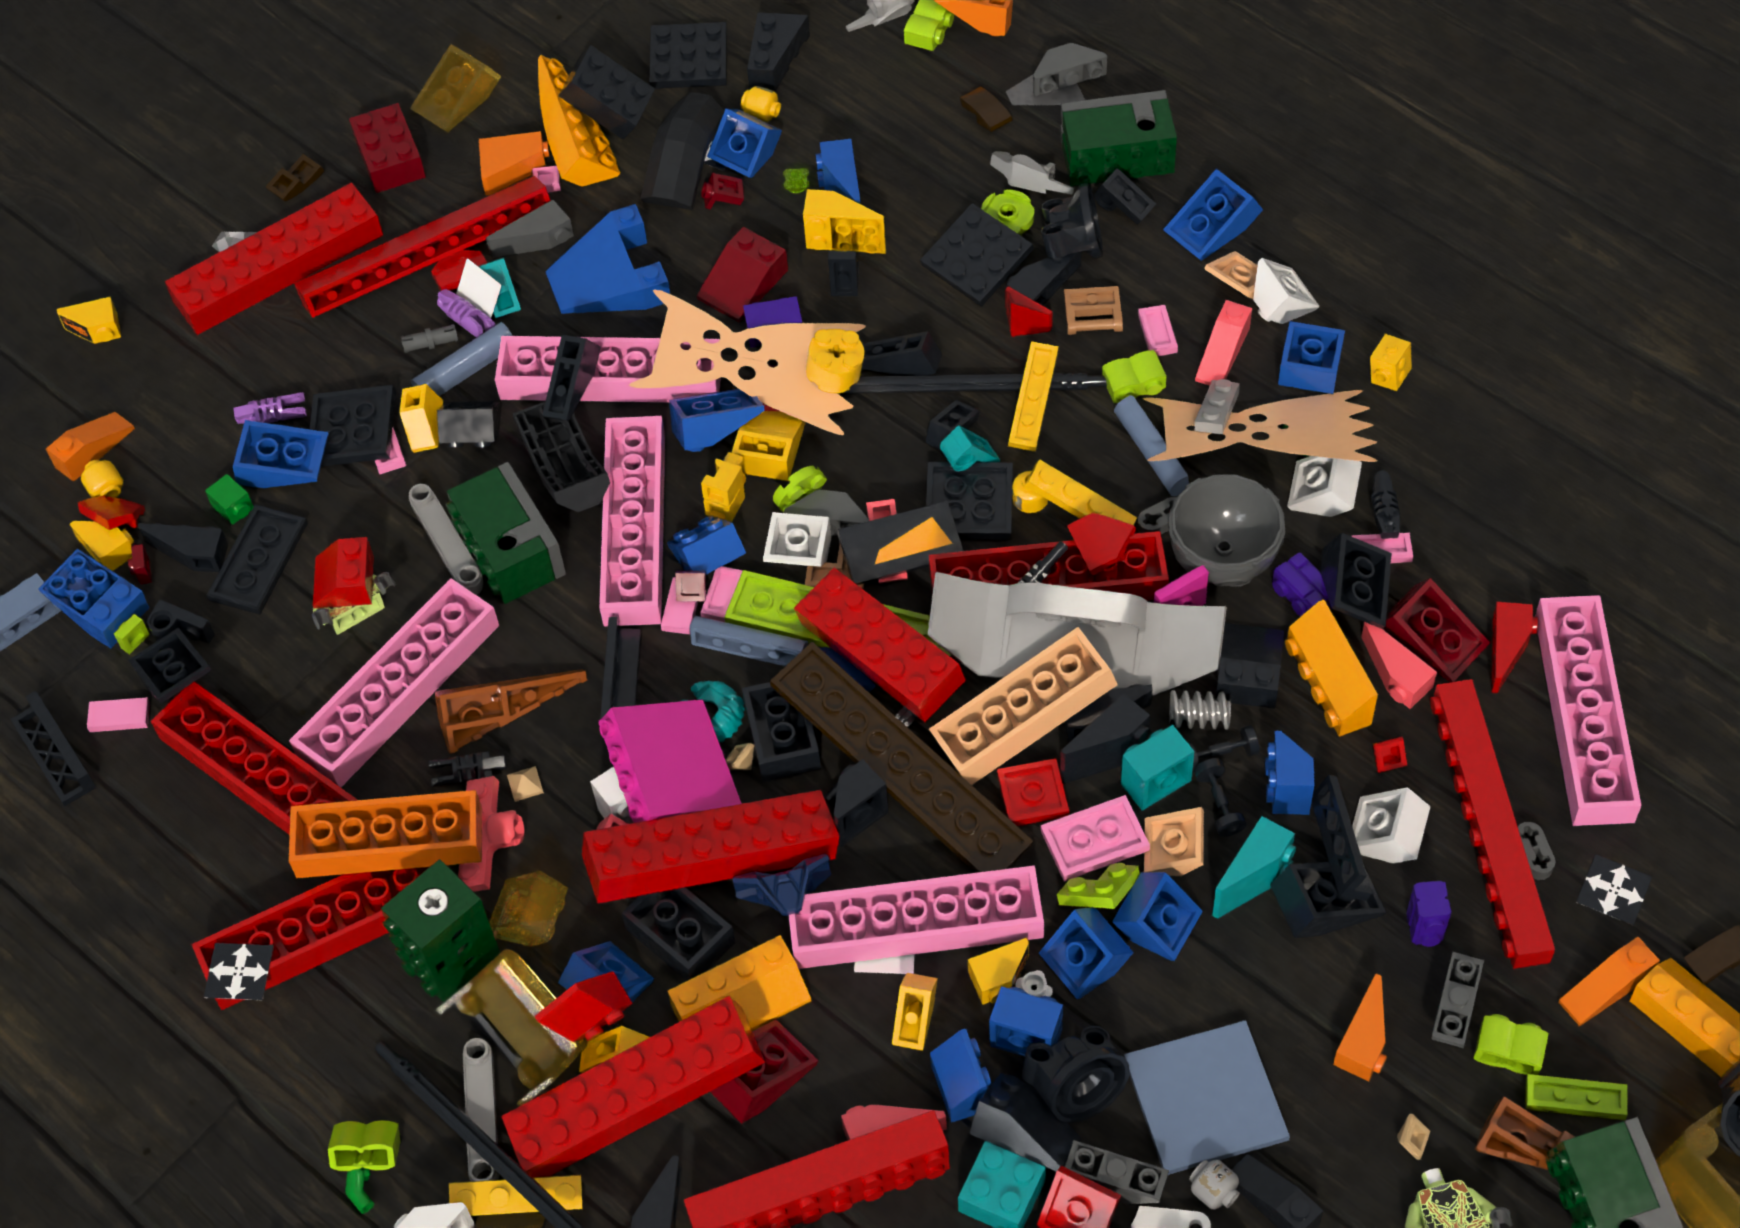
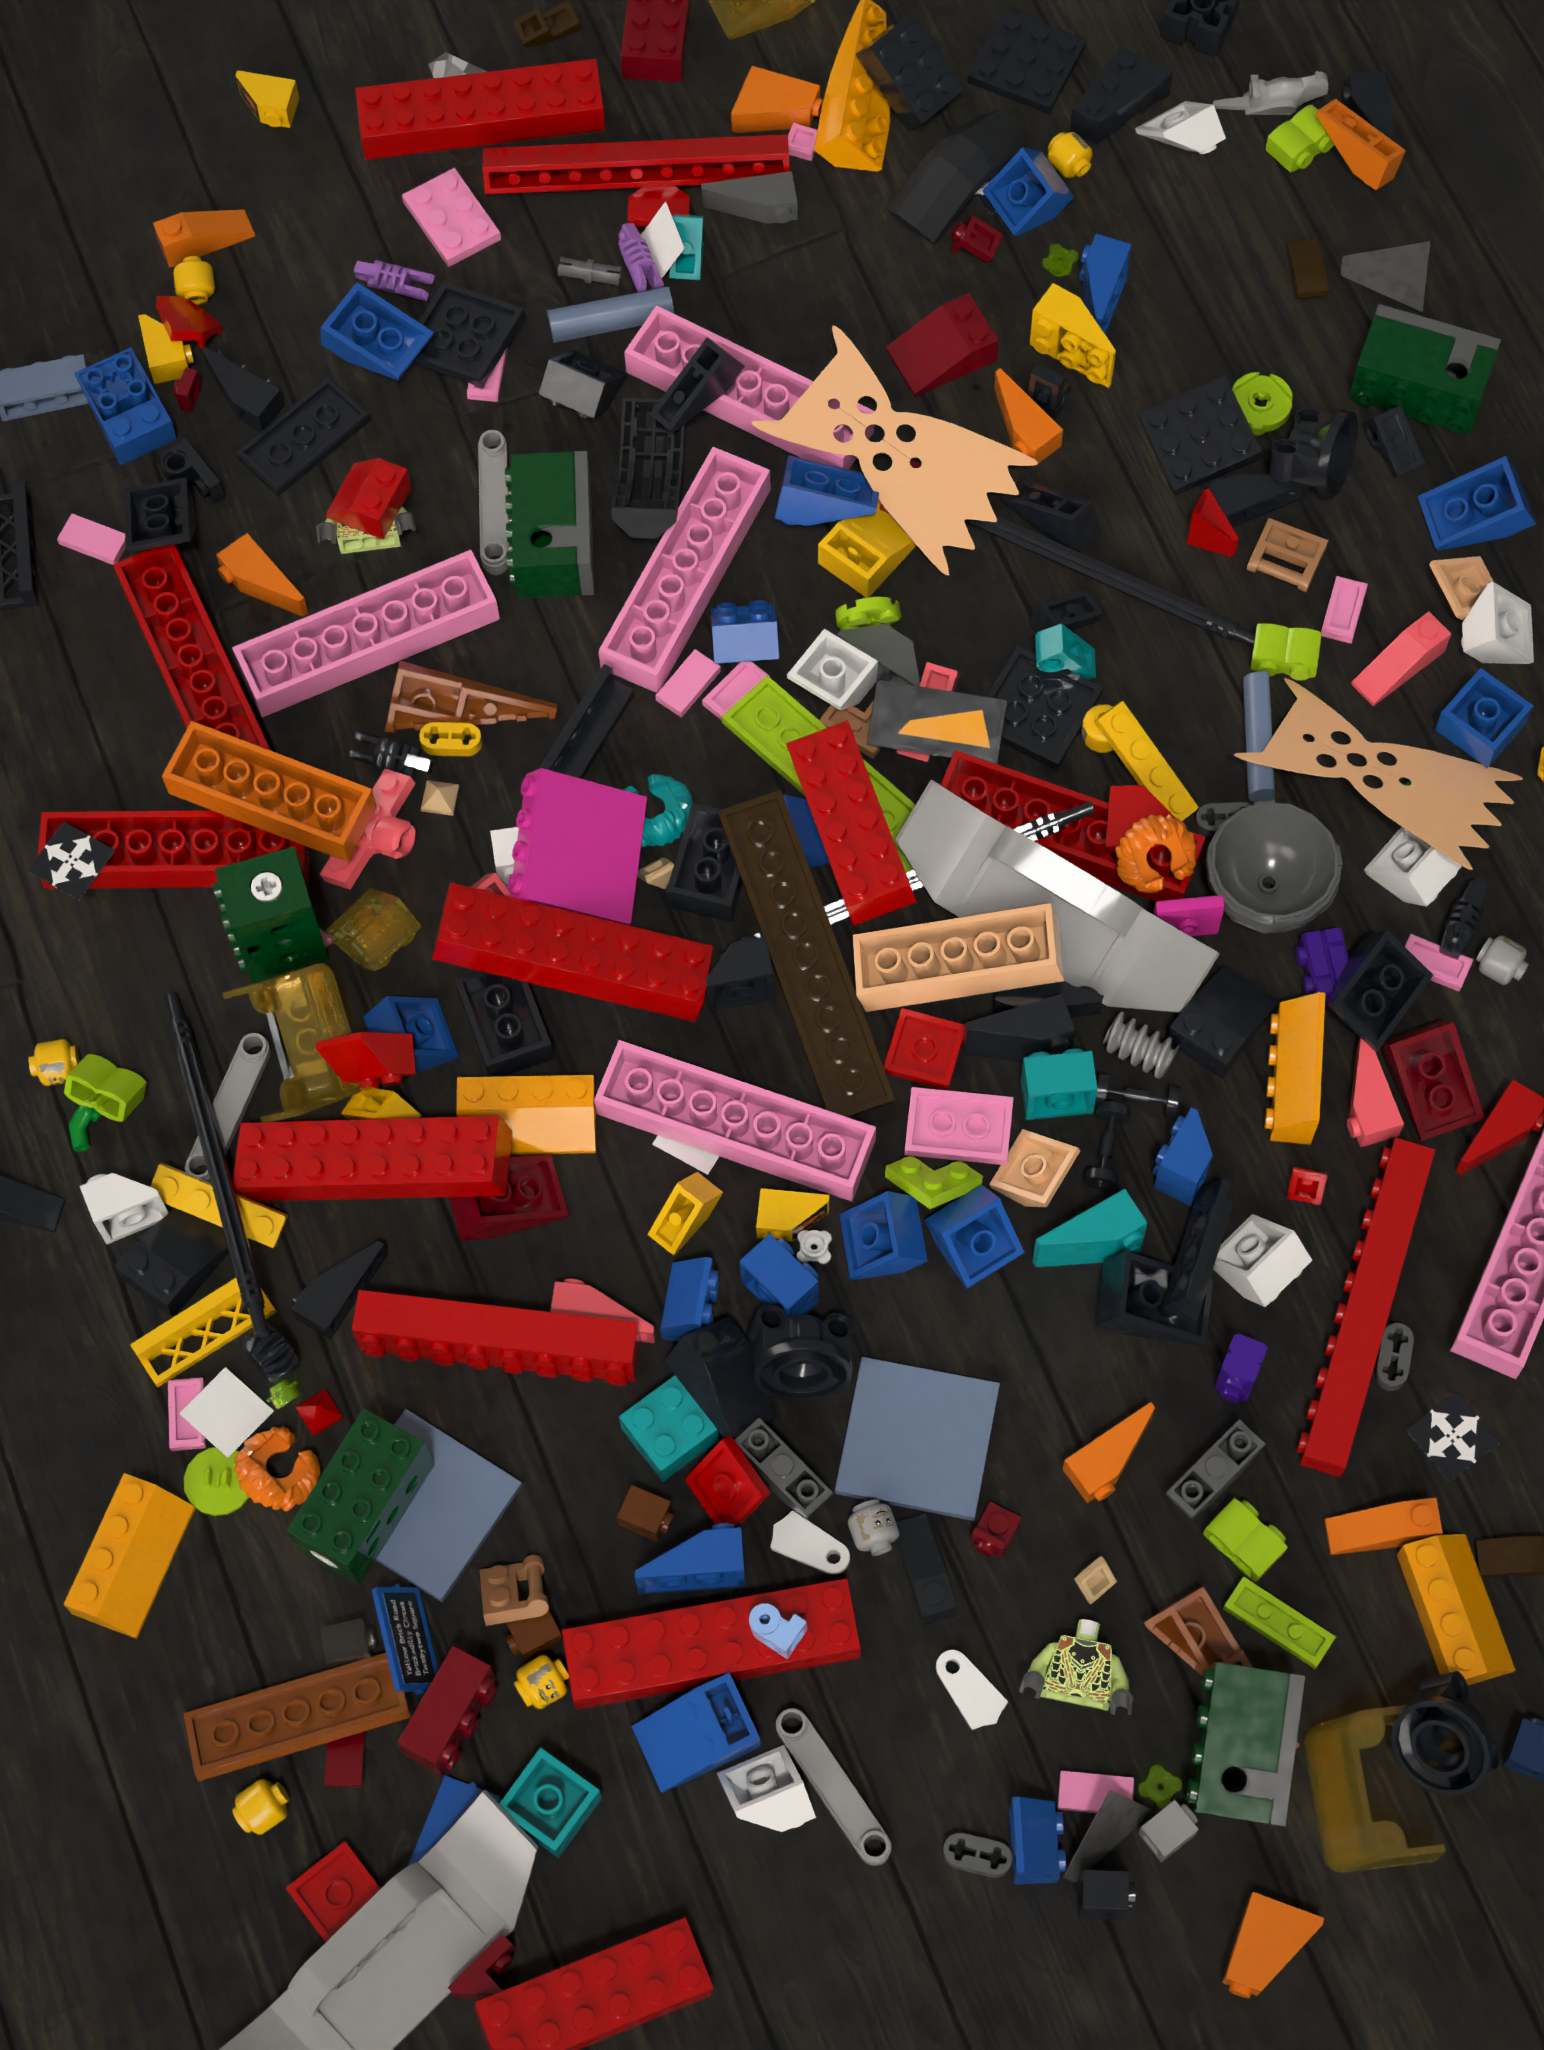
camera: 25 degrees right, 10 degrees up
lime plate [114,614,150,655] -> none
green brick [205,474,253,525] -> none
yellow slope [400,384,443,453] -> none
blue wedge [545,204,670,314] -> none
plate [675,571,706,602] -> none
sand blue brick [690,616,809,666] -> none
yellow hips [701,452,746,522] -> none
dark blue piece [733,854,832,916] -> none
dark purple brick [743,296,802,348] -> none
yellow brick [806,329,864,393] -> none
light grey animal [990,151,1074,195] -> none
yellow plate [1008,341,1059,452] -> none
dark grey slope [1033,43,1107,96] -> none
light grey plate [1195,379,1240,434] -> none
none -> yellow head [28,1039,80,1086]
none -> orange slope [216,533,308,617]
none -> bright pink plate [402,168,501,267]
none -> yellow beam [419,722,482,757]
none -> dark red bracket [970,1502,1022,1558]
none -> orange slope [994,368,1063,467]
none -> orange piece [1115,815,1197,893]
none -> white slope [1135,101,1226,154]
none -> light grey head [1476,935,1529,985]

